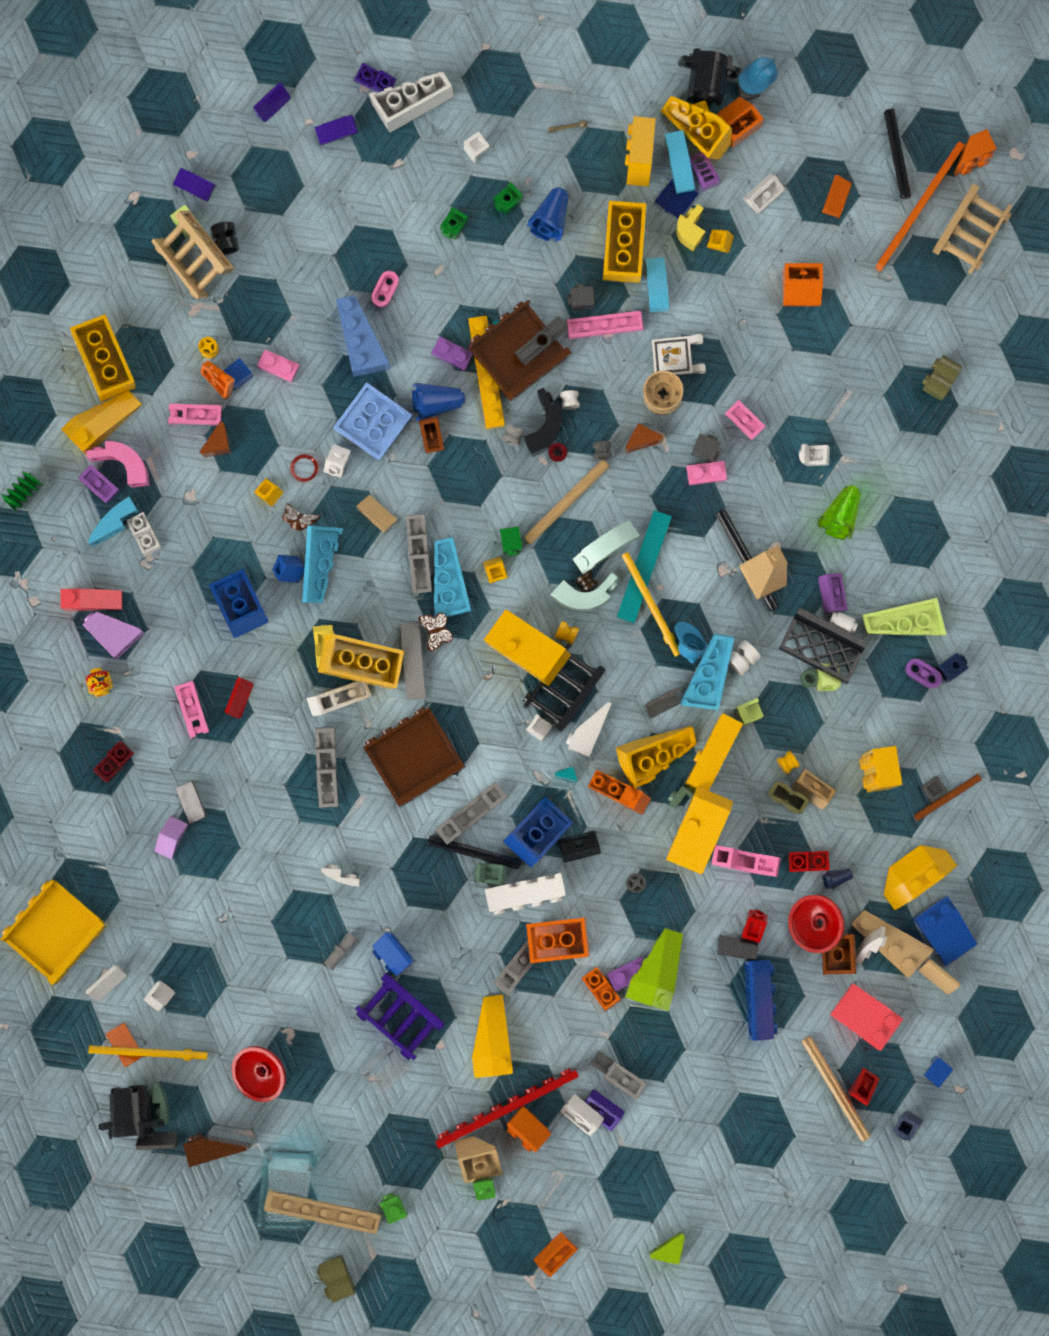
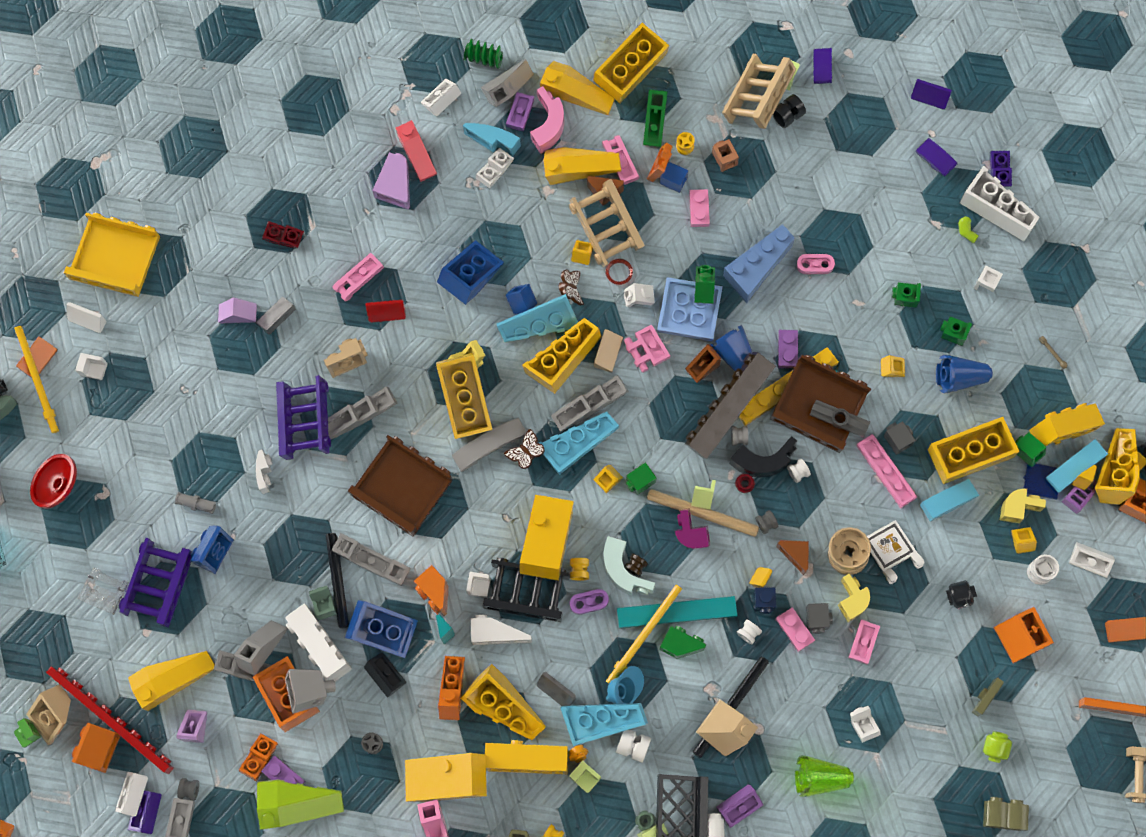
camera: 70 degrees right, 10 degrees down
yellow head [85,668,113,697] -> none
white slope [307,681,371,716] -> none
light aqua arch [573,520,640,574] -> none
sand green bracket [667,786,695,810] -> none
none -> lavender slope [176,710,207,743]
none -> light grey slope [234,620,288,675]
none -> dark purple fence [276,375,331,460]
none -> light grey torso [285,669,336,713]
none -> tan plate [324,338,368,378]
none -> orange slope [414,565,449,616]
none -> white slope [421,79,461,116]
none -> light grey slope [481,59,534,107]
none -> yellow wedge [522,318,602,394]
none -> yellow wedge [543,147,622,185]
none -> tan fence [569,179,645,267]
none -> light orange plate [569,745,588,763]
none -> medium lavender plate [570,589,609,615]
none -> bright pink plate [624,324,670,373]
none -> green slope [643,89,668,147]
none -> green slope [659,626,707,659]
none -> magenta brick [675,508,711,549]
none -> brick [685,352,776,459]
none -> yellowish green panel [691,480,716,509]
none -> green slope [694,265,715,304]
none -> nougat brick [712,139,739,172]
none -> white wheel [737,620,762,645]
none -> yellow slope [749,567,772,588]
none -> dark blue brick [754,587,776,614]
none -> light yellow brick [838,573,870,622]
none -> yellow slope [881,355,905,377]
none -> black head [946,580,977,609]
none -> lime arm [958,216,979,243]
none -> olive plate [972,677,1004,717]
none -> lime head [983,731,1012,763]
none -> green brick [1015,432,1046,468]
none -> white wheel [1027,554,1059,585]
none -> yellow slope [1072,465,1097,490]

